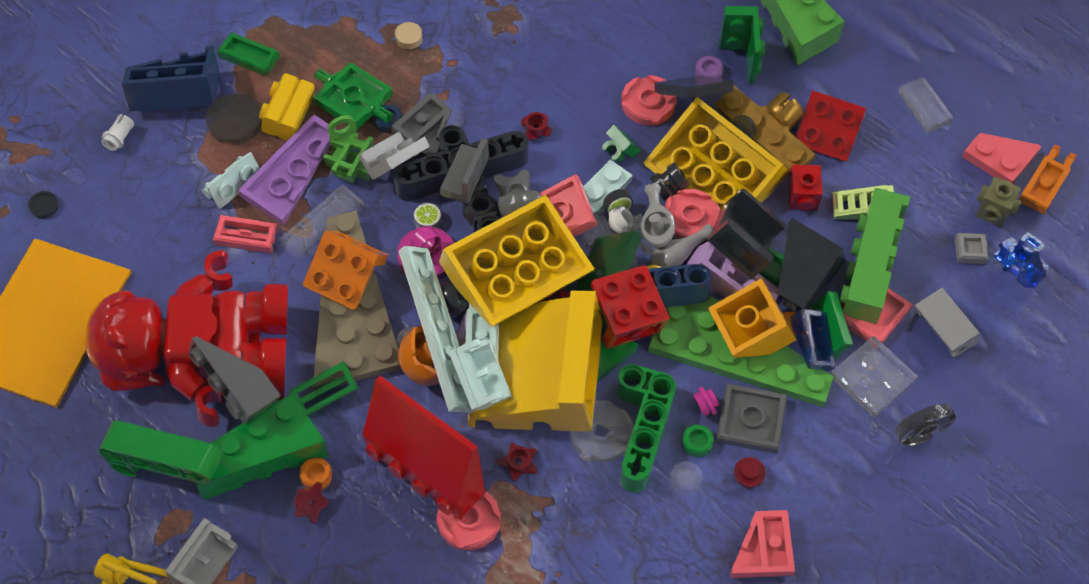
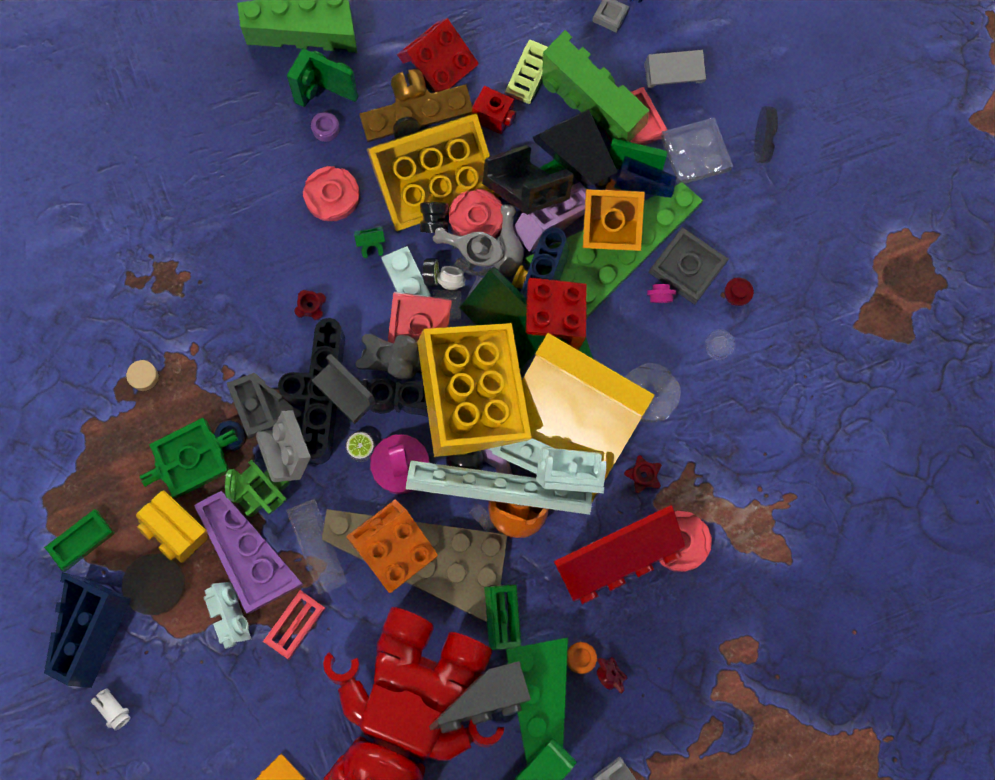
camera: 65 degrees left, 15 degrees up
green beam [617,364,676,493] -> none
black tile [654,76,734,98] -> none
green tile [682,424,714,457] -> none
coral wing [730,510,795,578] -> none

